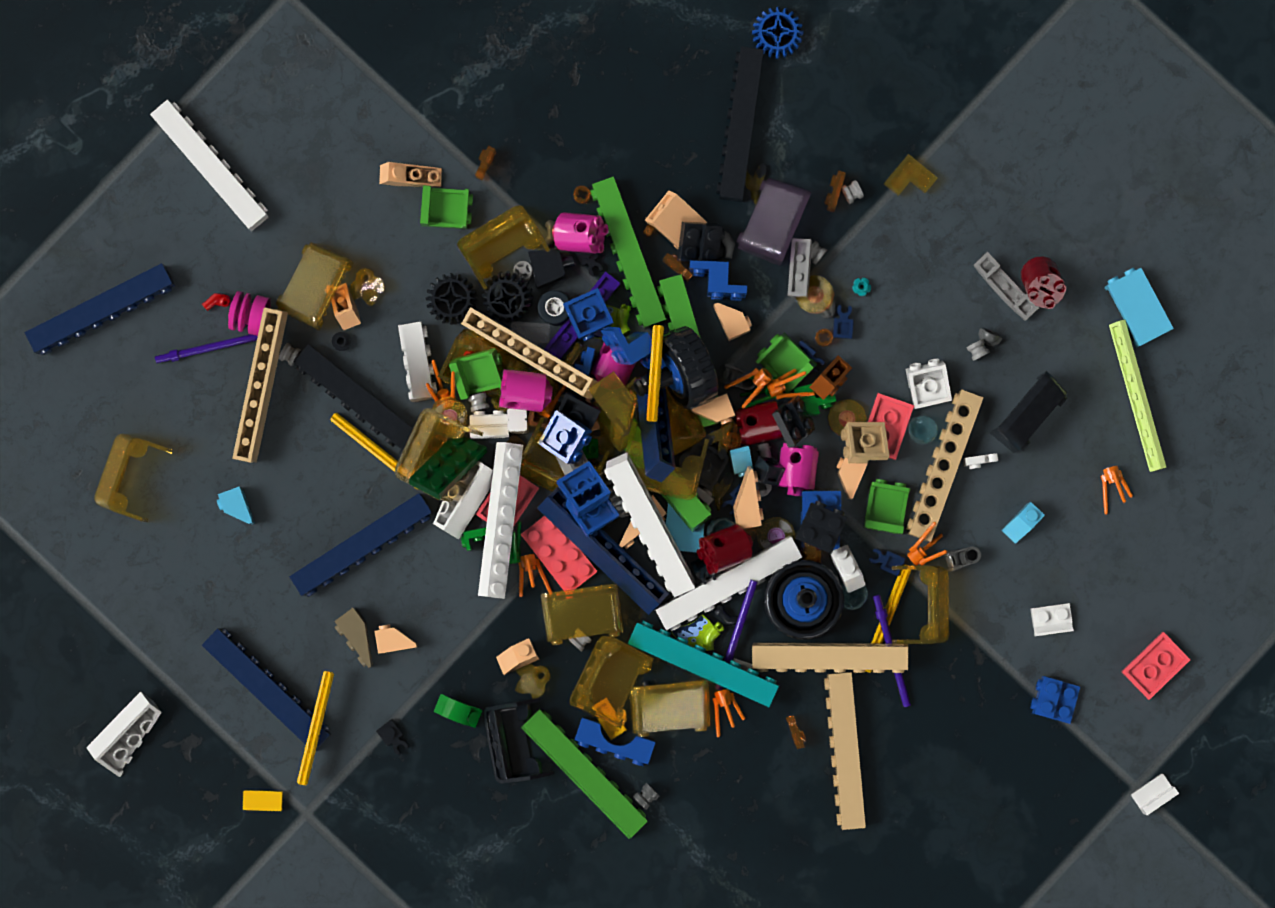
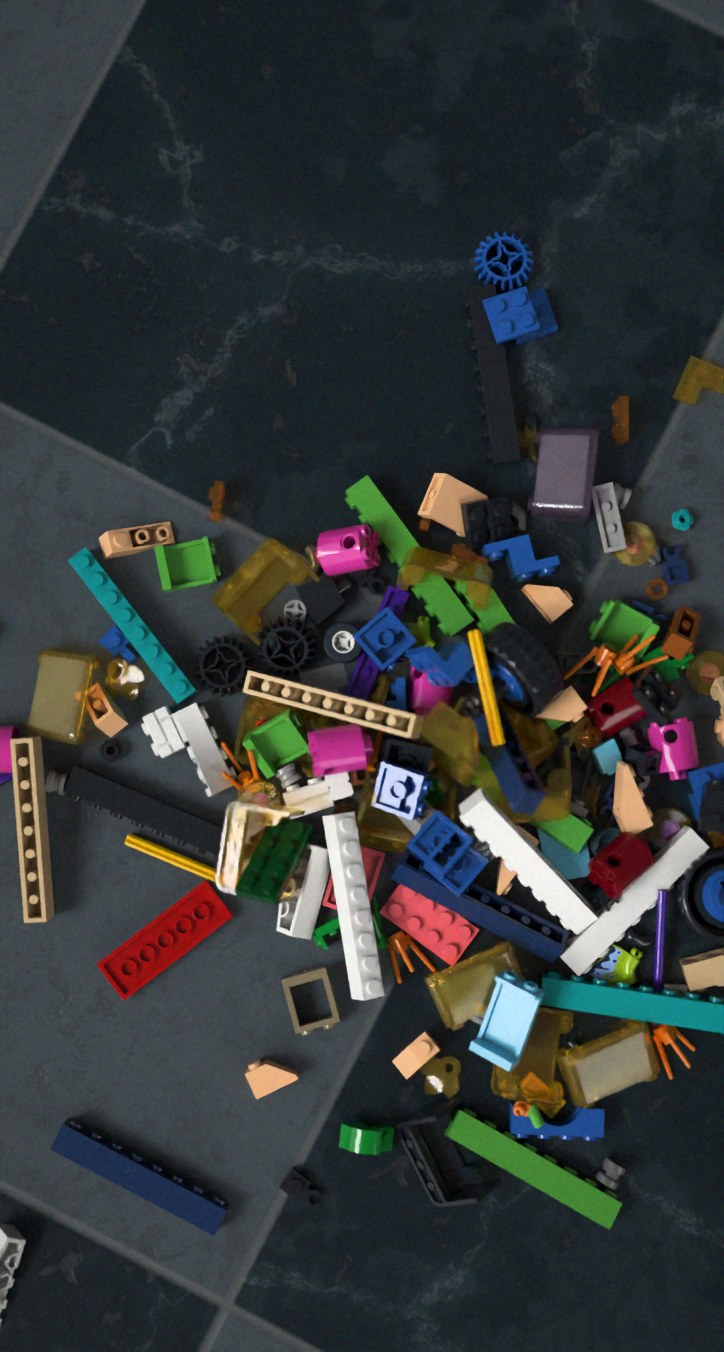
camera: 15 degrees left, 0 degrees up
medium azure slope [217,486,255,525] -> none
yellow tile [243,790,283,811] -> none
dark blue brick [289,493,433,597] -> none
yellow axle [297,671,334,785] -> none
dark tan slope [334,607,373,668] -> none
clear orange bush [573,186,591,204] -> none
light grey wheel [842,180,864,204] -> none
none -> teal brick [68,547,199,705]
none -> red plate [96,880,234,1001]
none -> blue plate [98,626,138,664]
none -> white brick [141,706,188,759]
none -> dark tan window [281,965,340,1036]
none -> clear yellow windscreen [396,546,493,612]
none -> panel [469,970,545,1071]
none -> blue bracket [482,286,558,345]
none -> arm [513,1100,545,1129]

